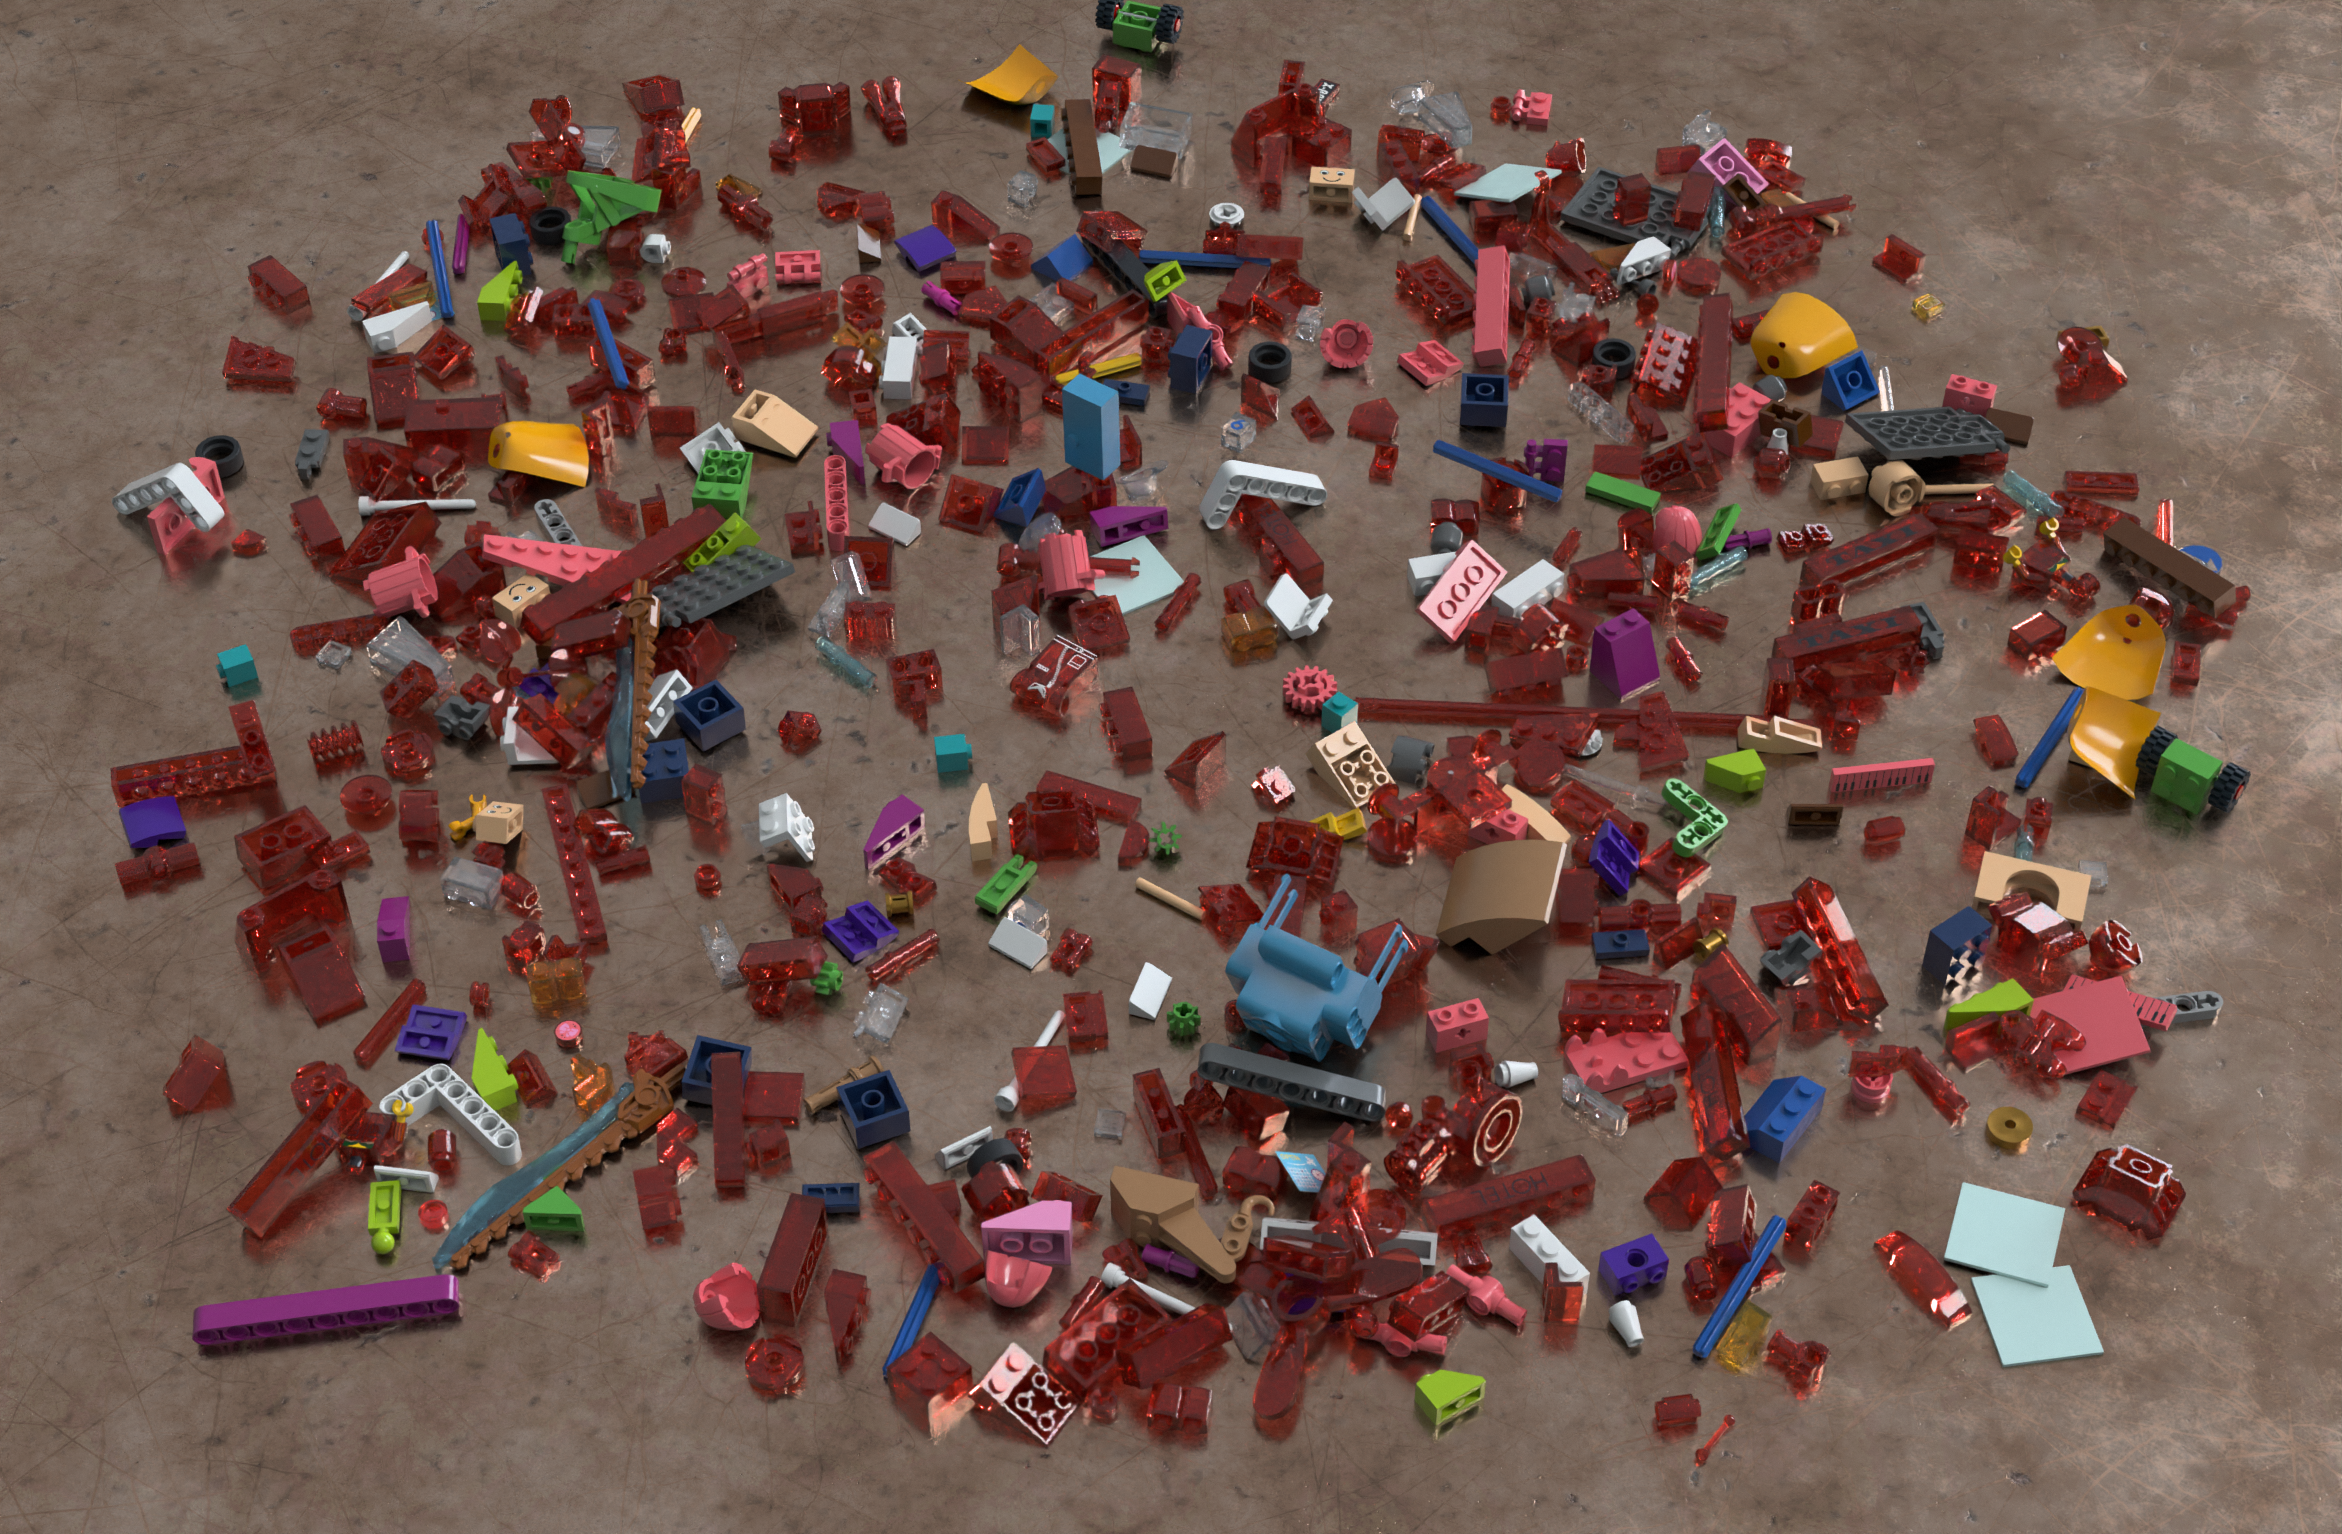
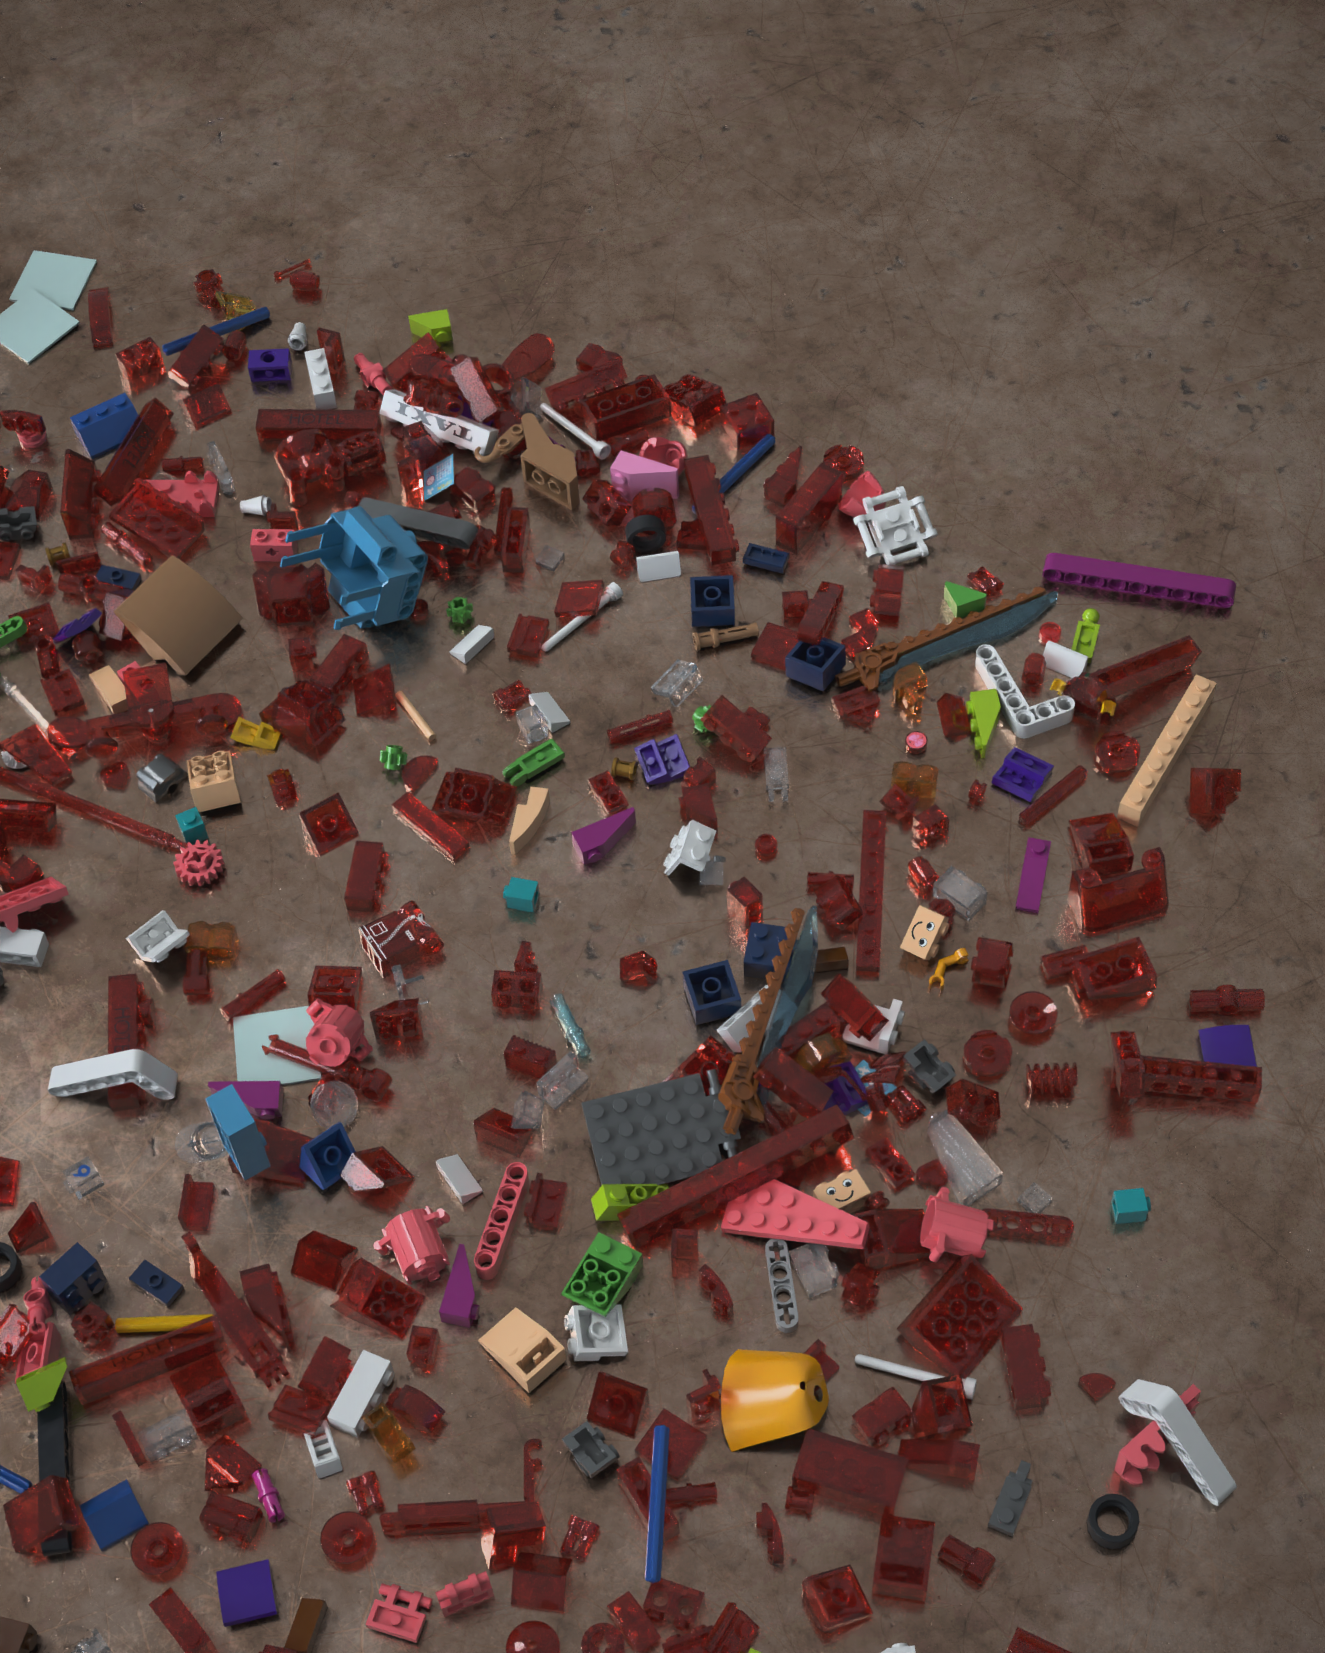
camera: 155 degrees left, 10 degrees up
none -> dark grey cylinder [562,1421,620,1478]
none -> white brick [853,486,938,568]
none -> light nougat brick [1117,674,1217,827]

